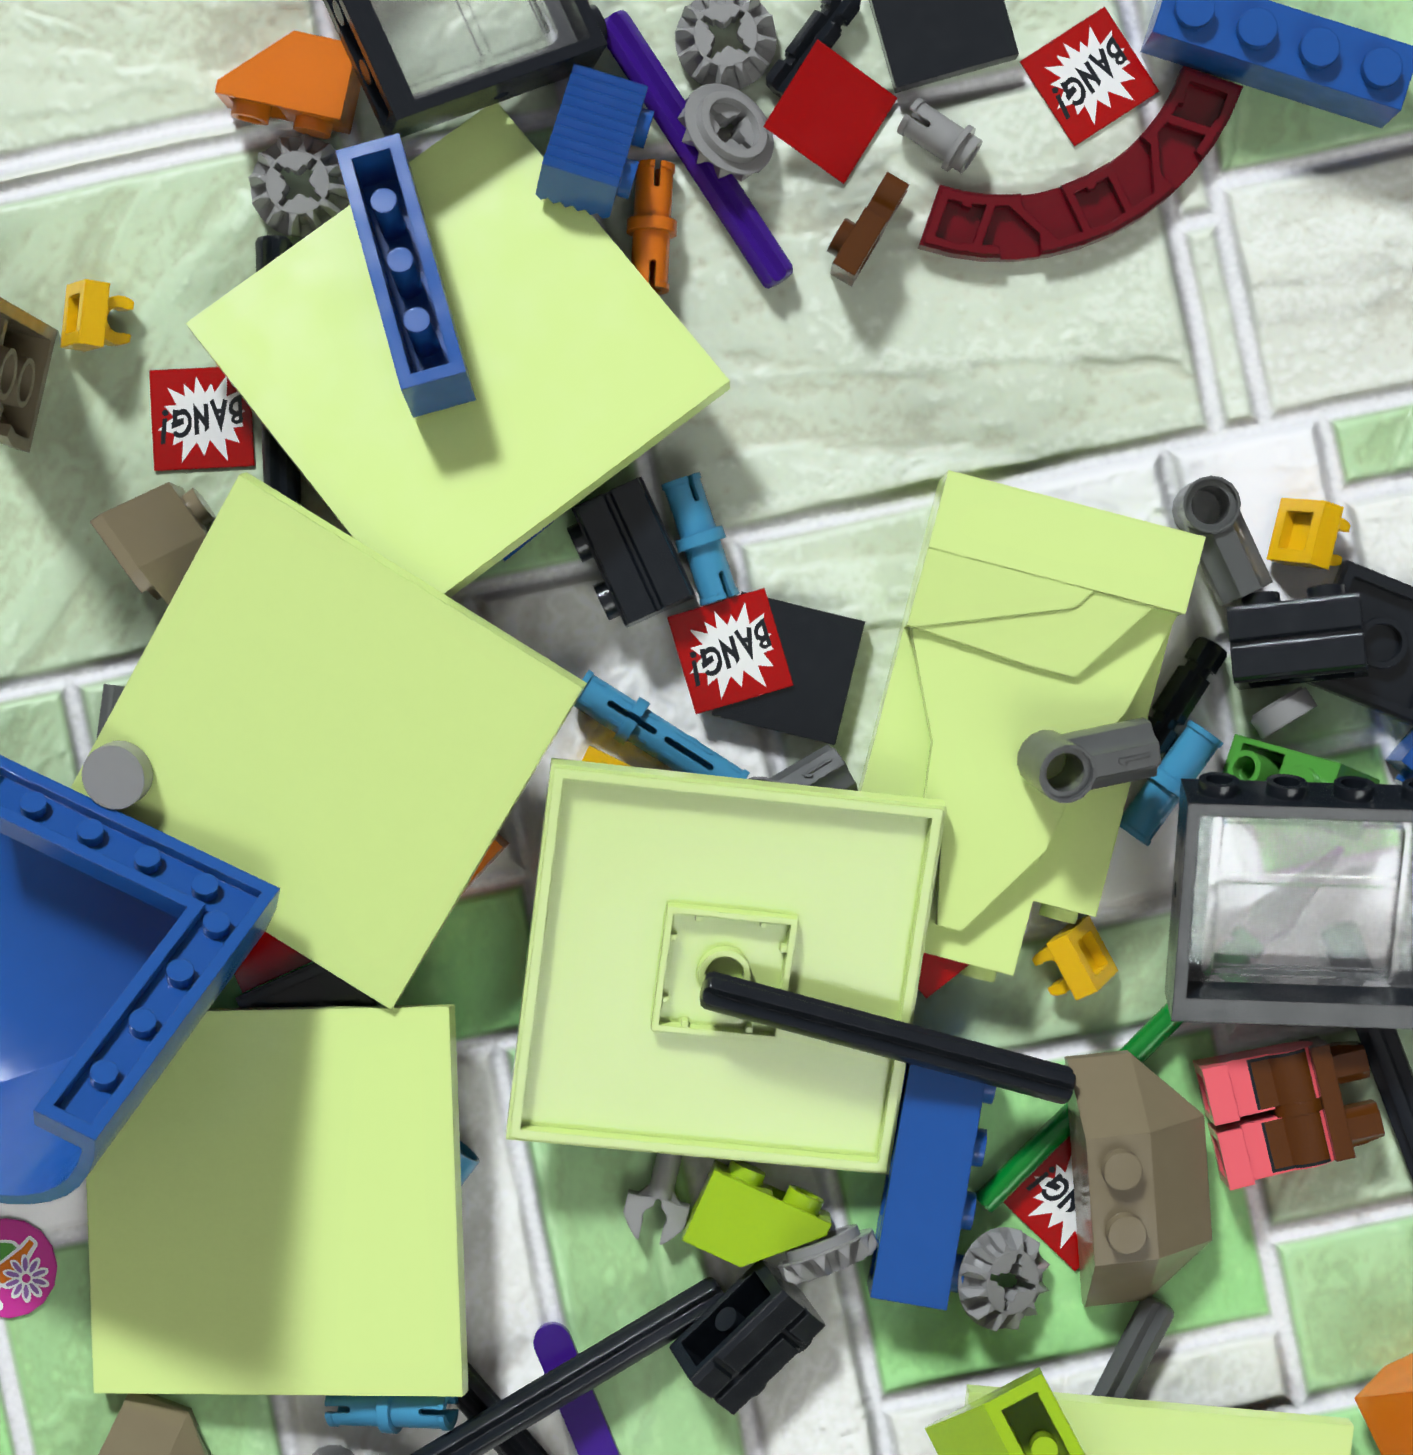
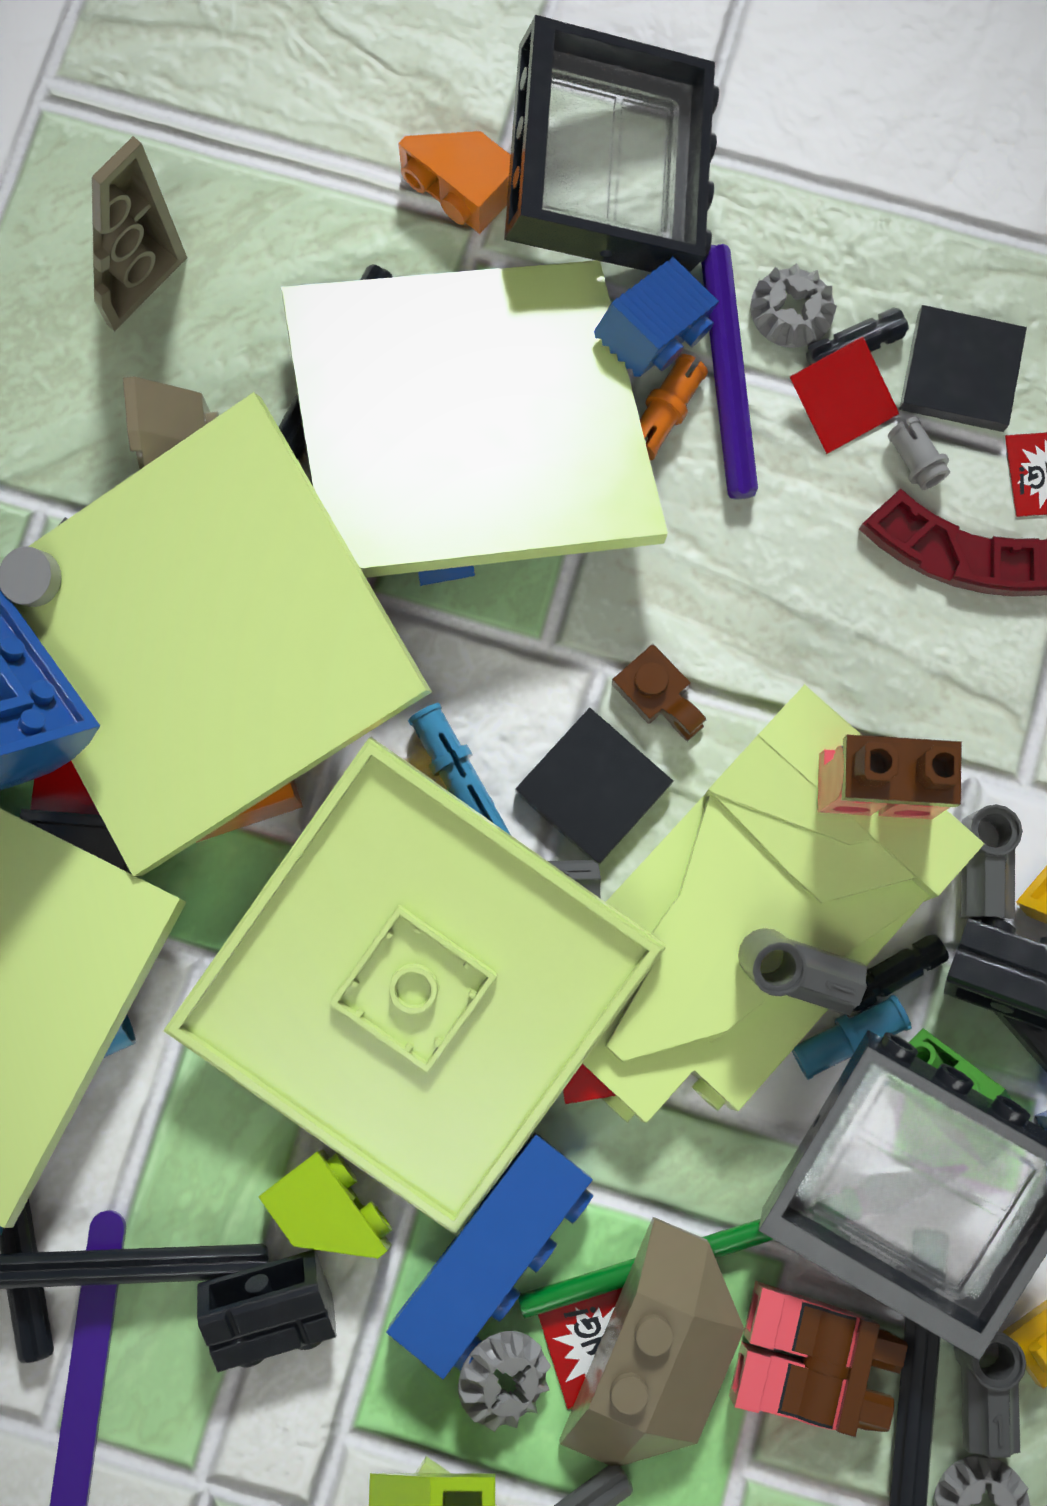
camera: 25 degrees right, 10 degrees down
yellow tile [60,279,134,352] -> none
sticker [149,367,255,471] -> none
light grey gear [248,133,349,238] -> none
blue brick [336,133,476,418] -> none
black brick [567,477,696,628] -> none
light grey bar [623,1153,690,1245] -> none
dark azure pin [661,472,740,606] -> none
sticker [667,588,794,714] -> none
light grey gear [677,83,774,182] -> none
black axle [699,971,1076,1104] -> none
light grey gear [777,1224,878,1284] -> none
reddish brown plate [827,172,910,287] -> none
yellow tile [1032,915,1118,1000] -> none
light grey tile [1250,686,1317,740] -> none
none -> reddish brown plate [612,644,706,742]
none -> reddish brown hips [818,734,962,819]

